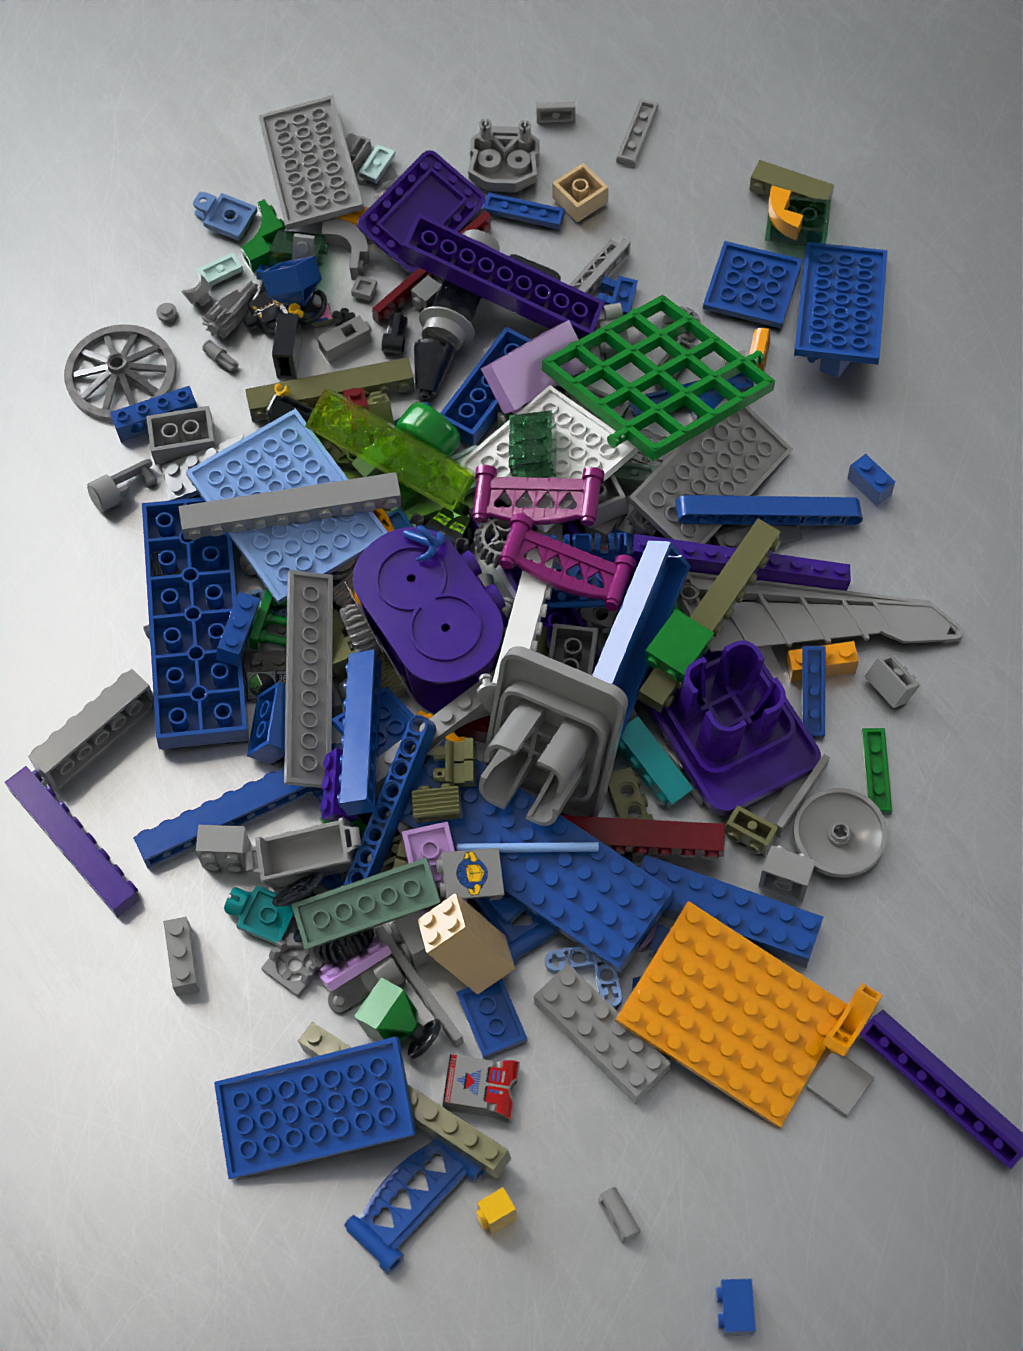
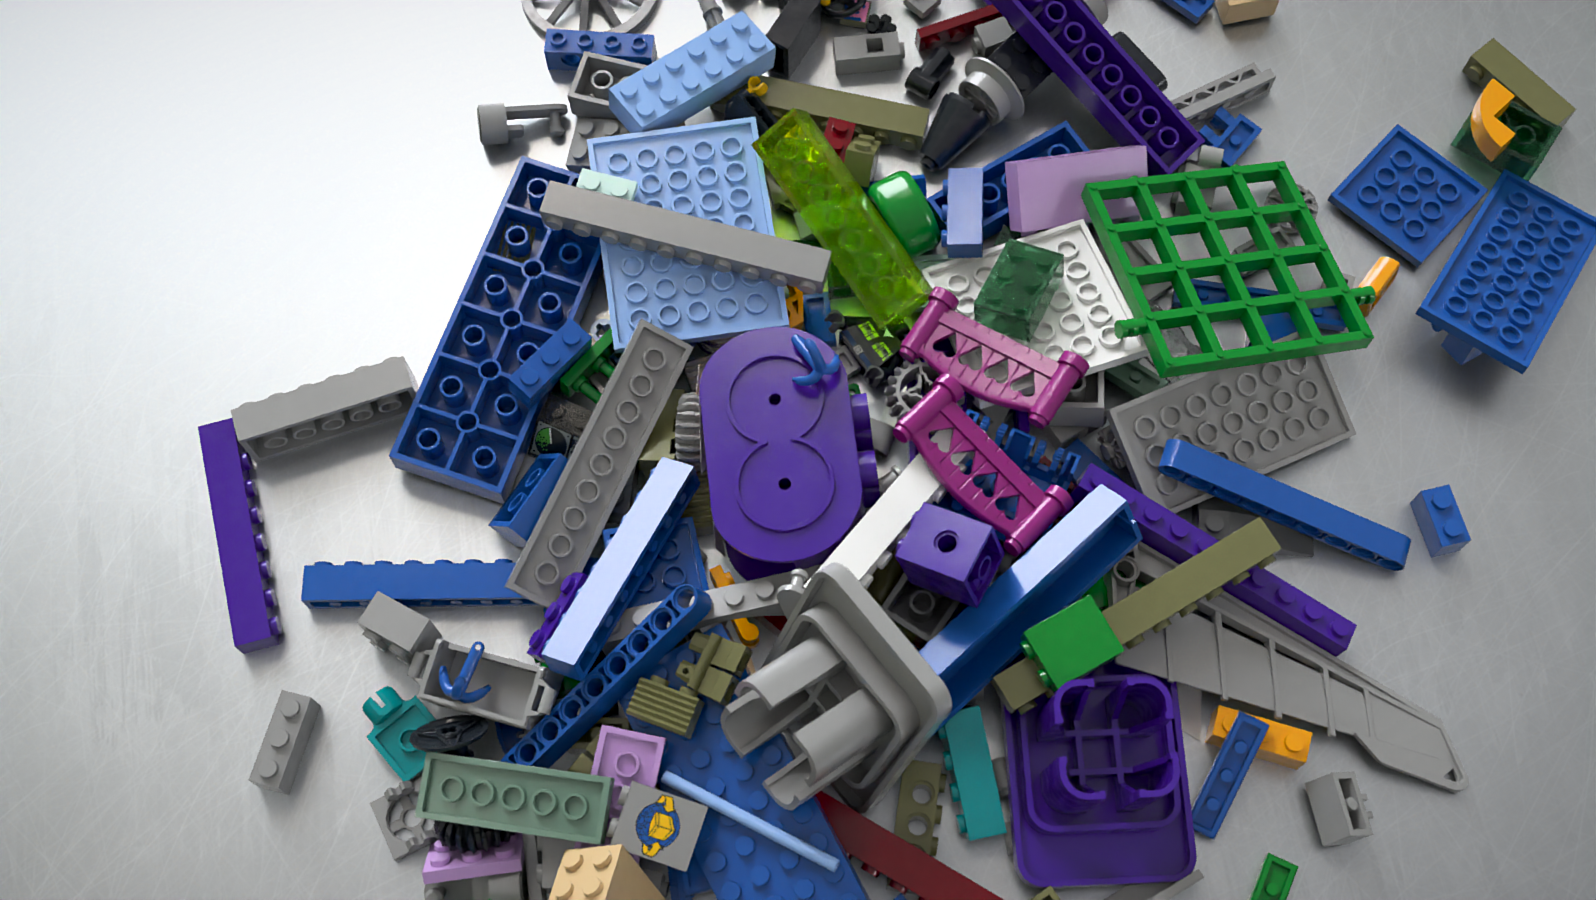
camera: 25 degrees right, 5 degrees up
none -> blue piece [439,641,492,703]
none -> light aqua plate [576,168,638,201]
none -> light blue brick [609,11,776,133]
none -> dark purple brick [895,502,1005,608]
none -> brick [941,168,984,258]

